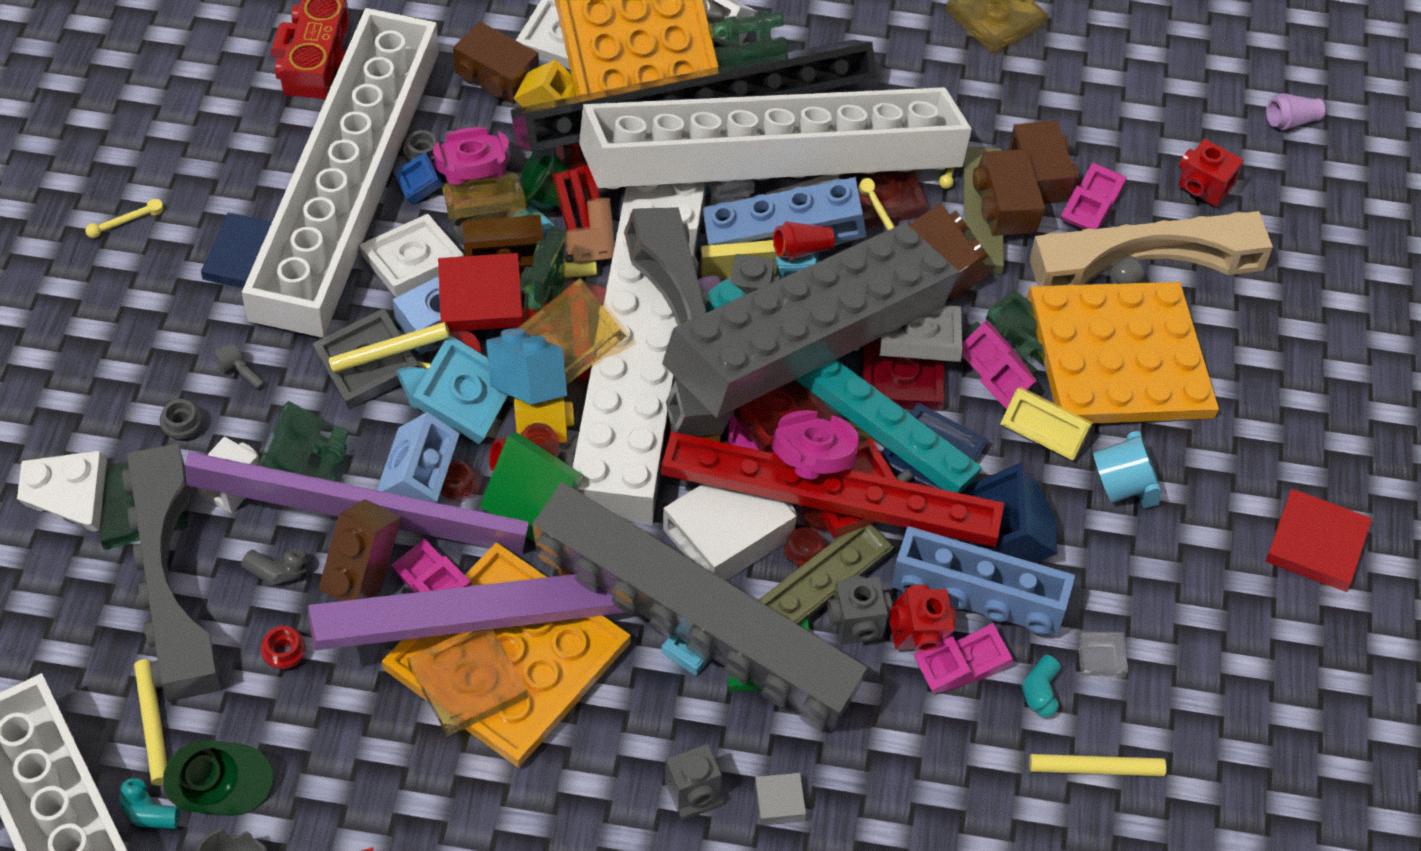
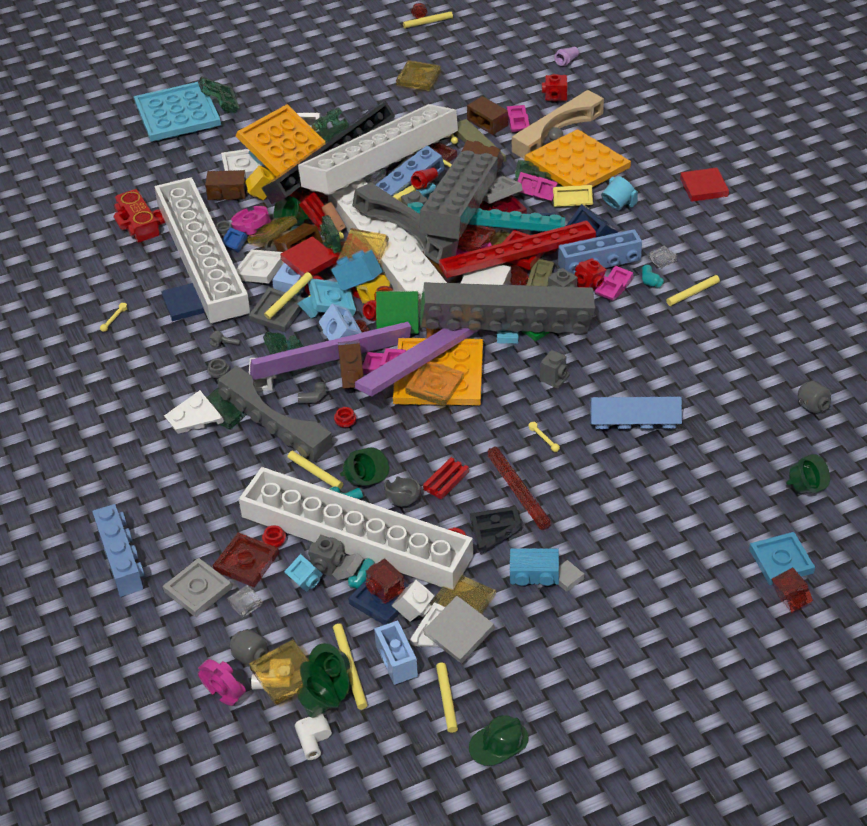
camera: 30 degrees left, 10 degrees down
light grey tile [755,773,806,825] -> none
dark pink plate [772,410,858,479] -> none
reddish brown brick [973,149,1045,236] -> none

